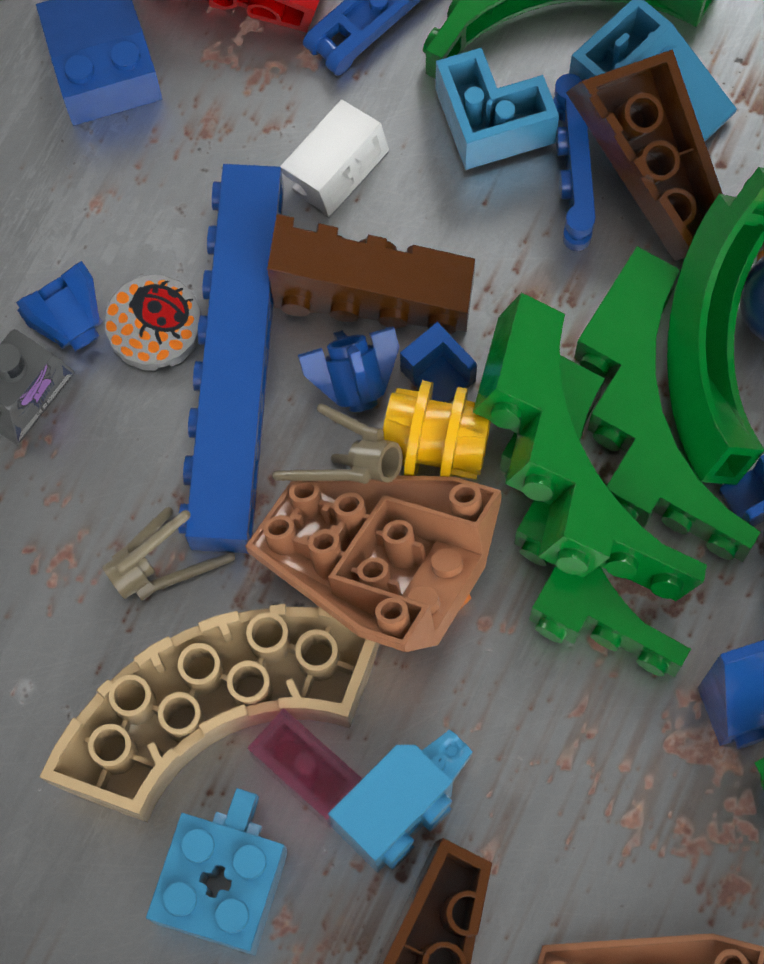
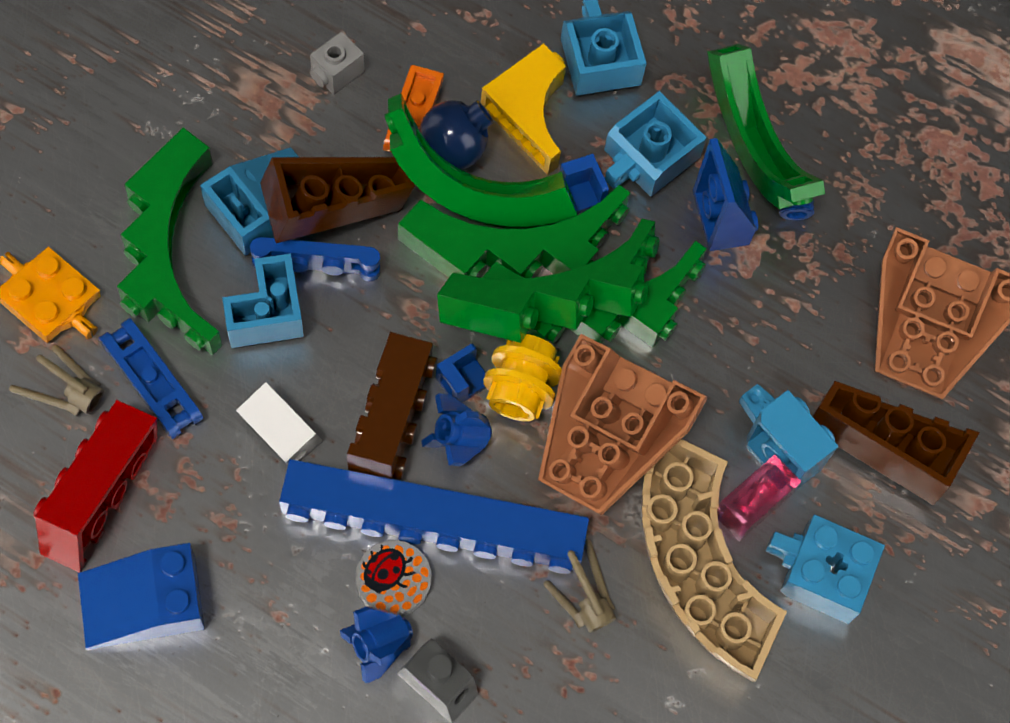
camera: 95 degrees left, 5 degrees down
dark tan plant [272,403,403,484] -> none

